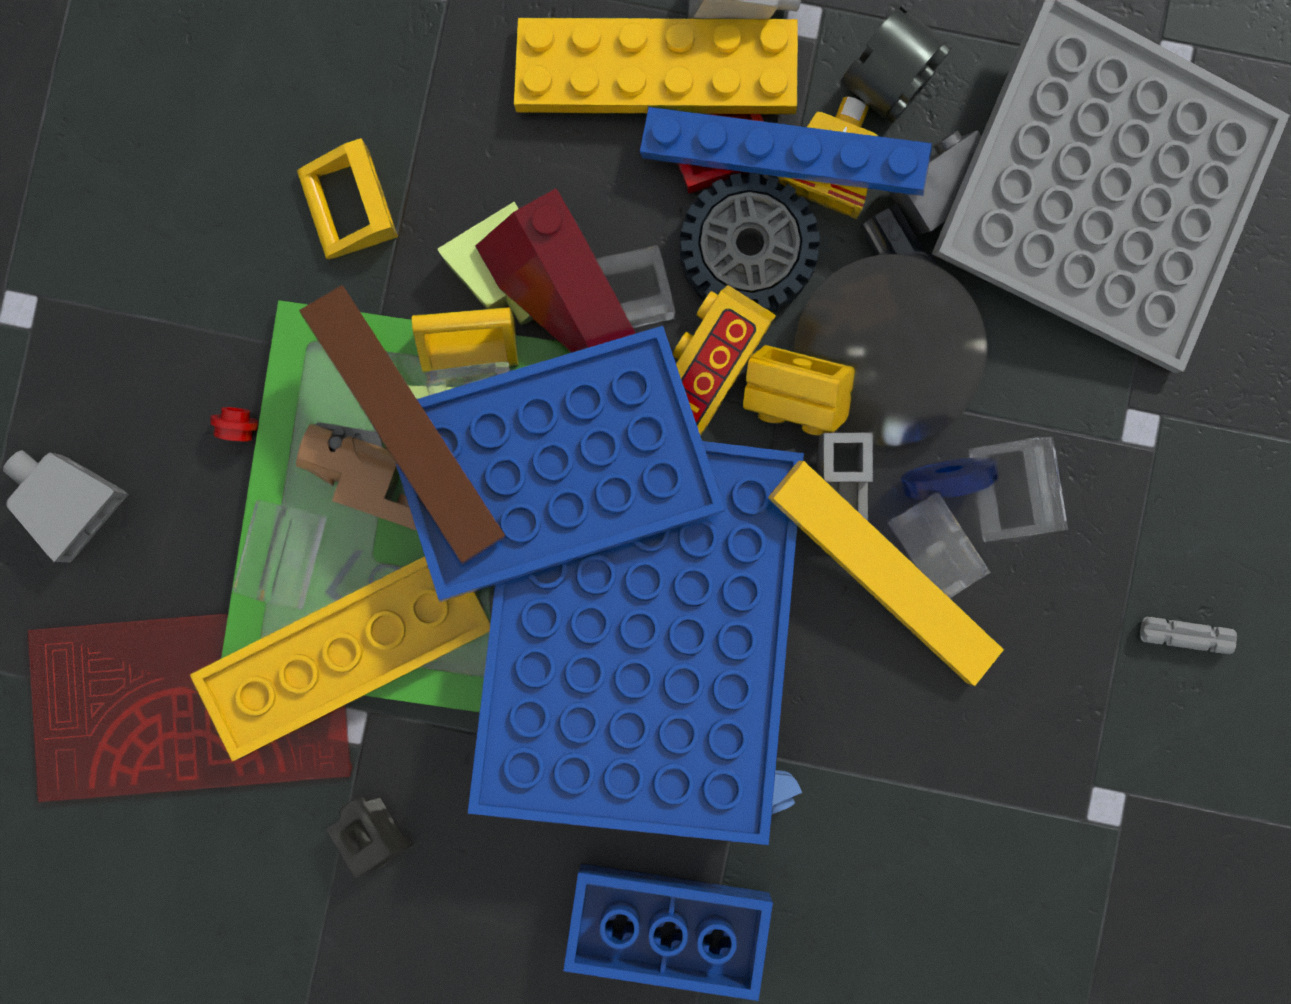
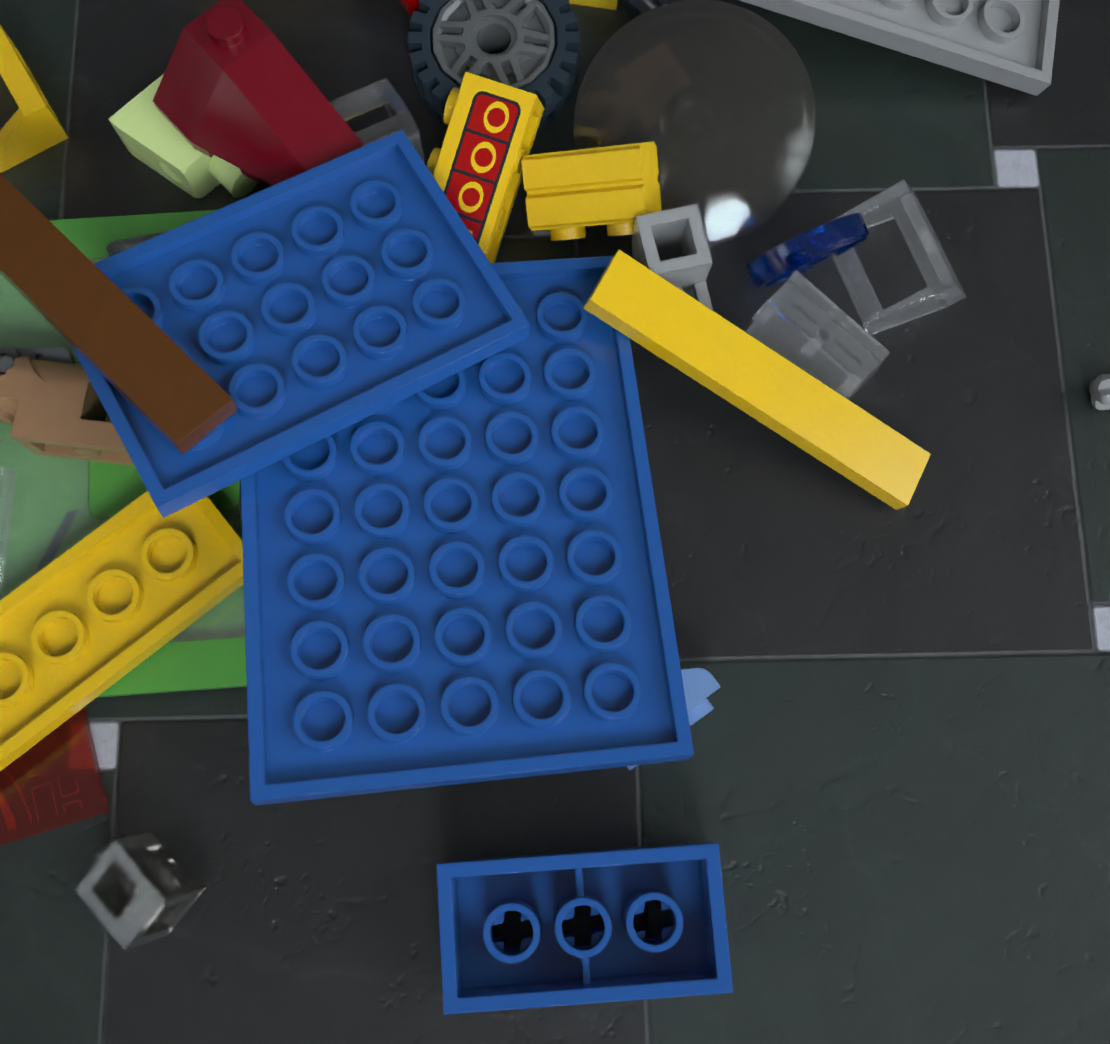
camera: 15 degrees left, 10 degrees down
yellow tile [412,307,518,374] -> none

